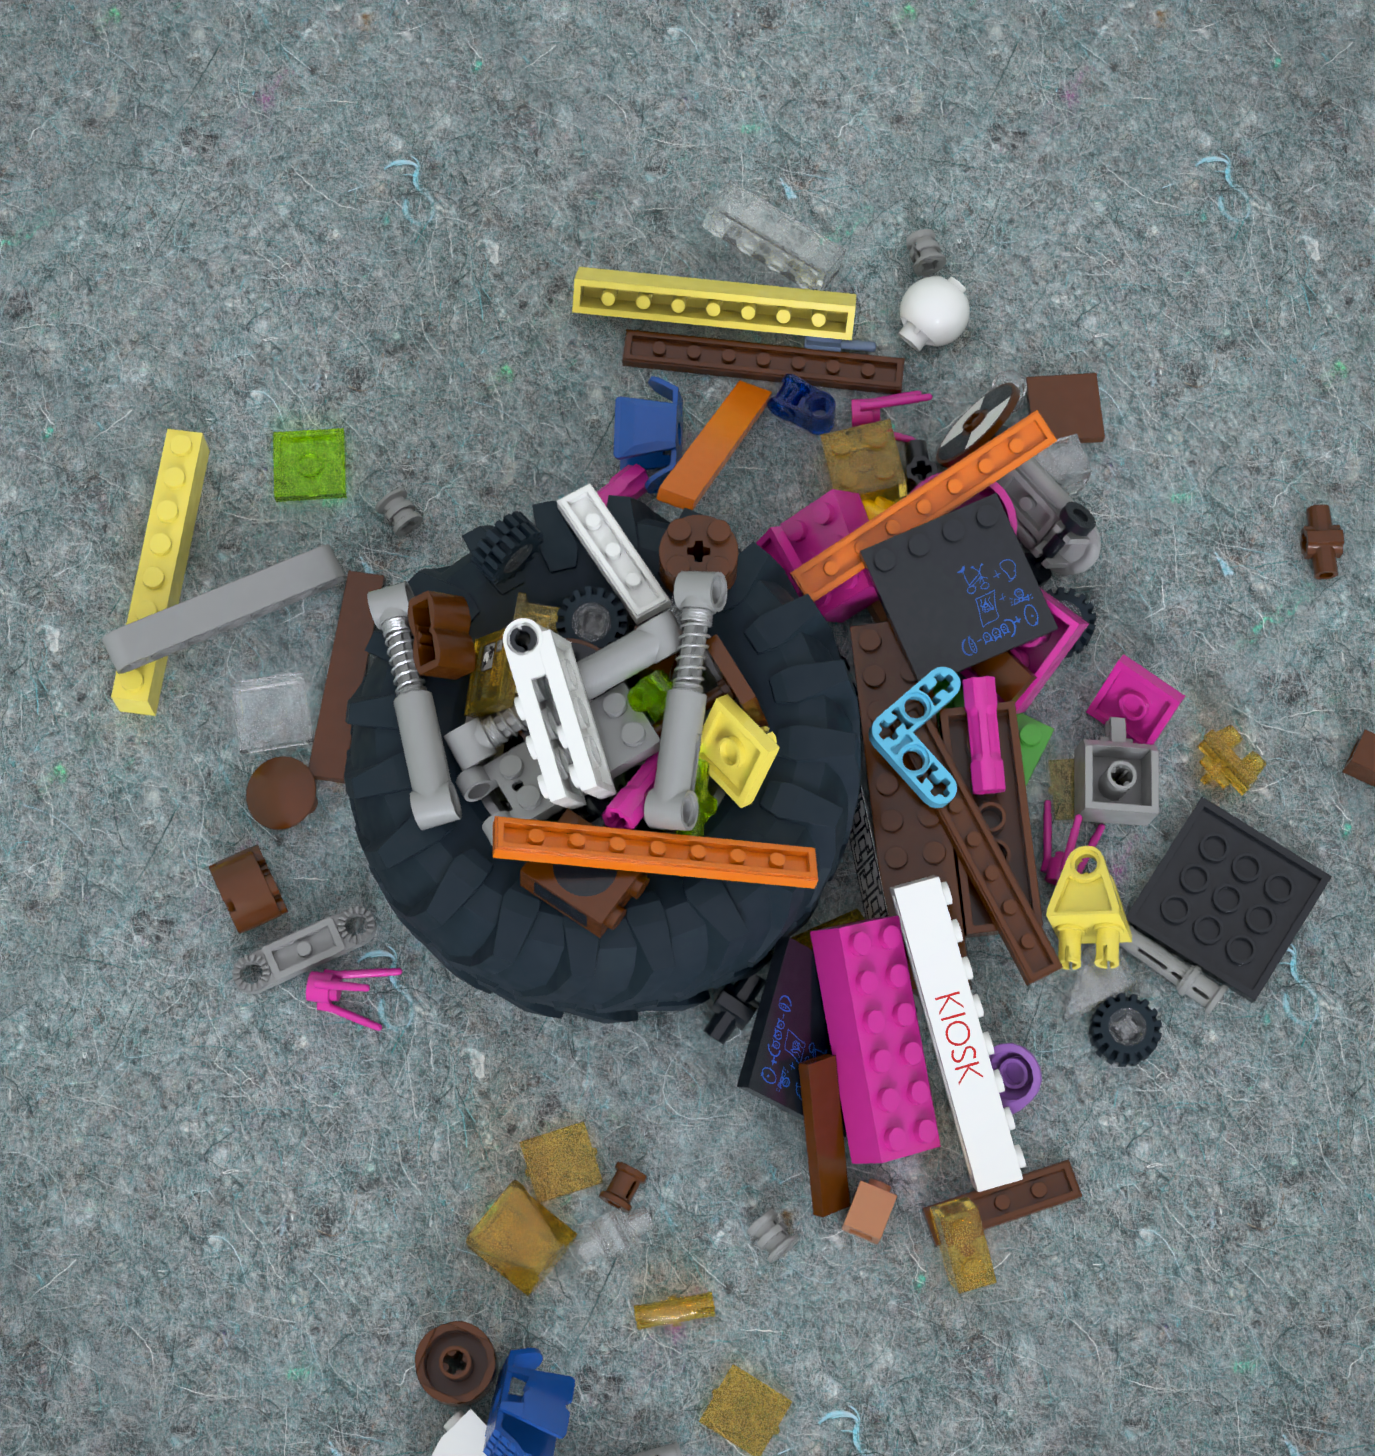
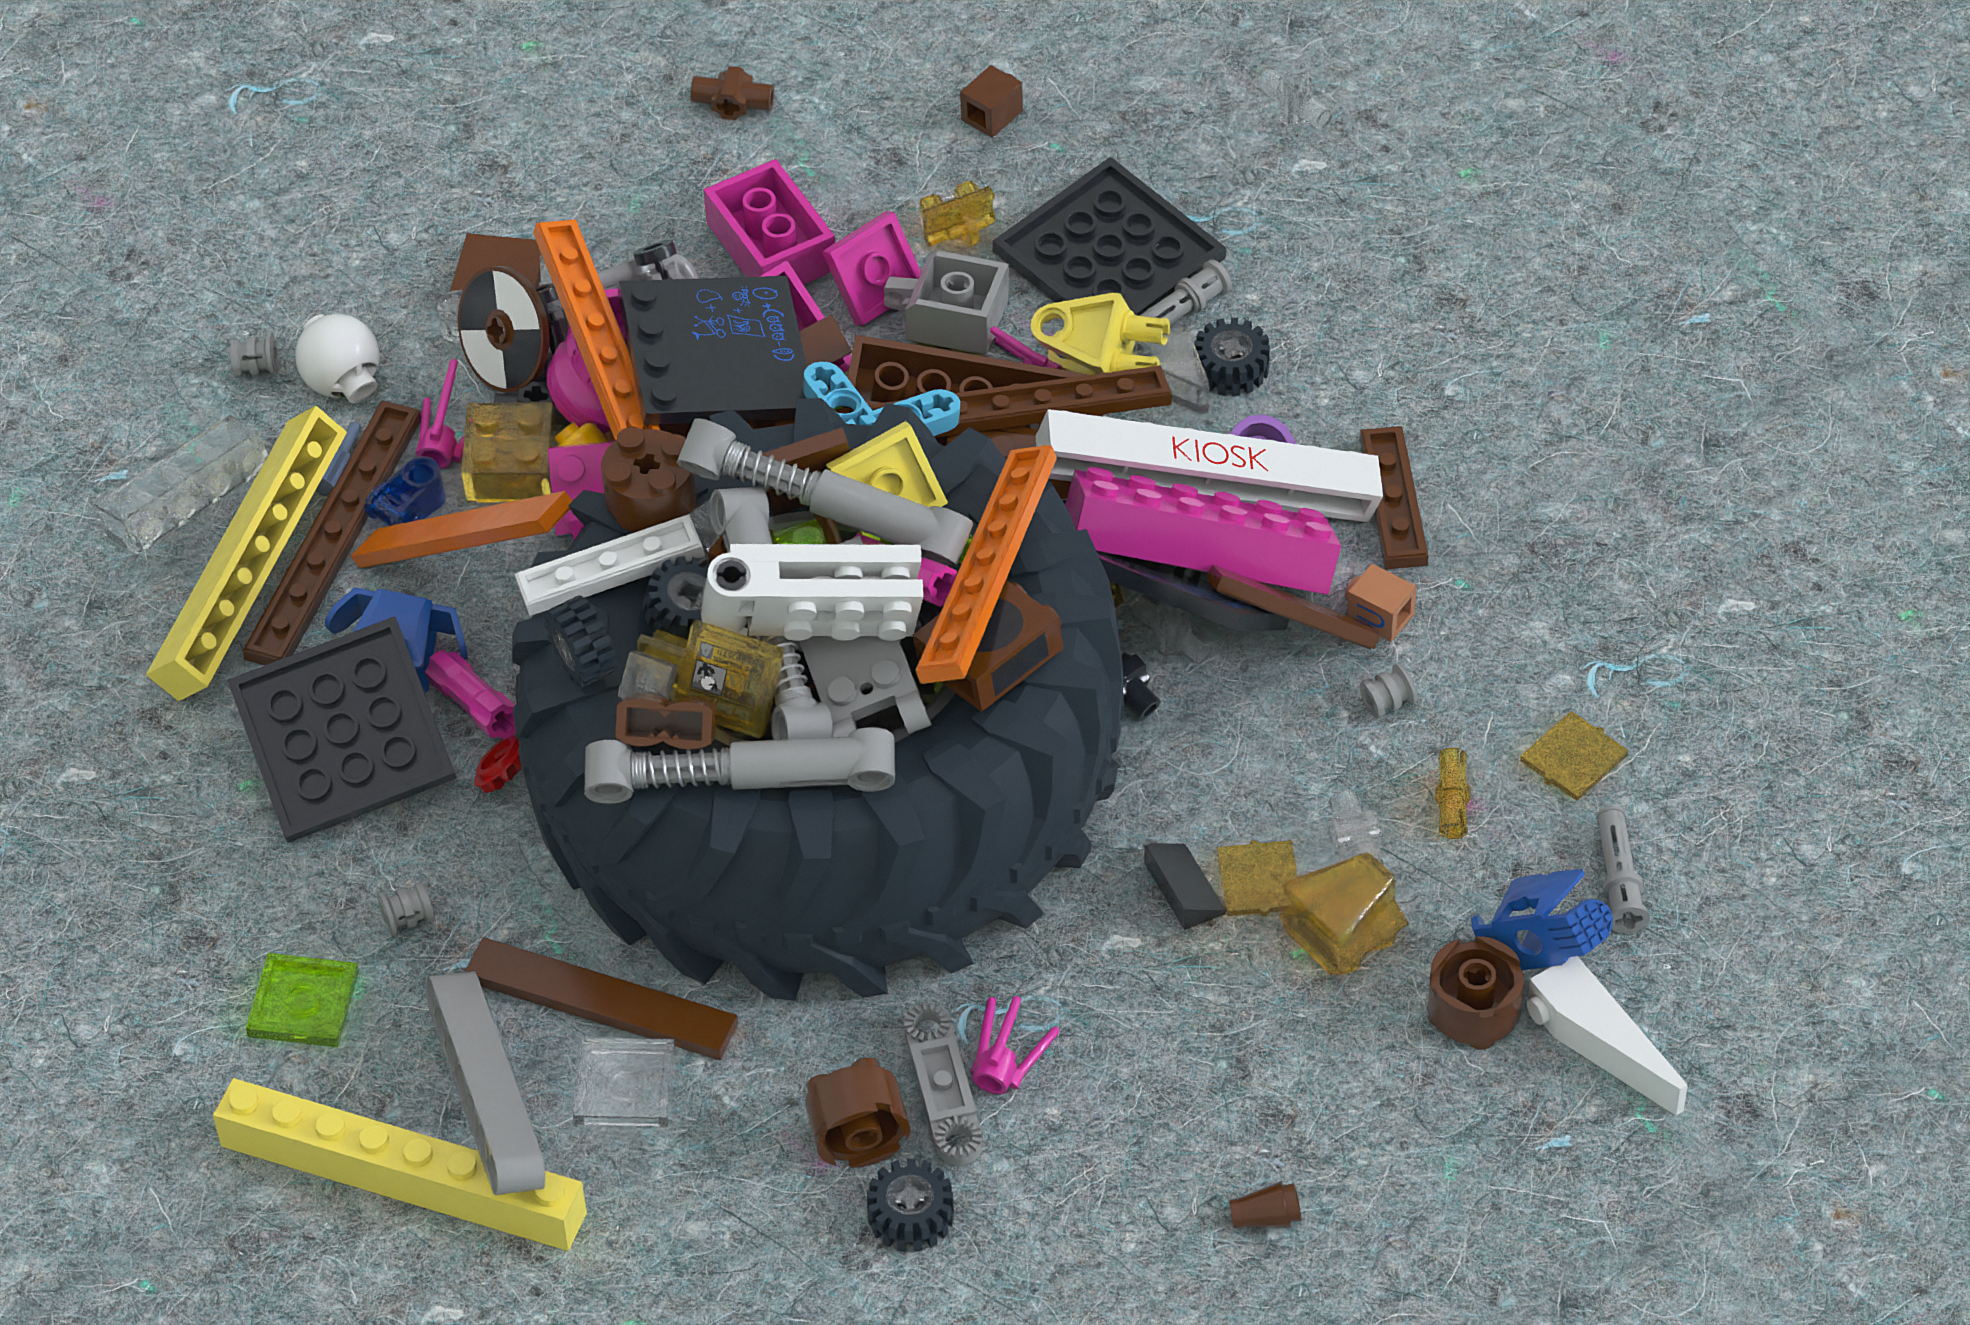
camera: 75 degrees left, 20 degrees down
reddish brown dish [246,756,318,830] -> none
reddish brown bush [599,1161,647,1213] -> none
clear yellow brick [930,1197,997,1294] -> none
dark pink axle [962,676,1006,795] -> none
none -> black plate [227,616,457,843]
none -> clear tile [617,650,679,700]
none -> dark pink brick [703,159,835,285]
none -> black wheel [867,1159,954,1252]
none -> black slope [1144,843,1226,930]
none -> reddish brown cone [1229,1180,1302,1228]

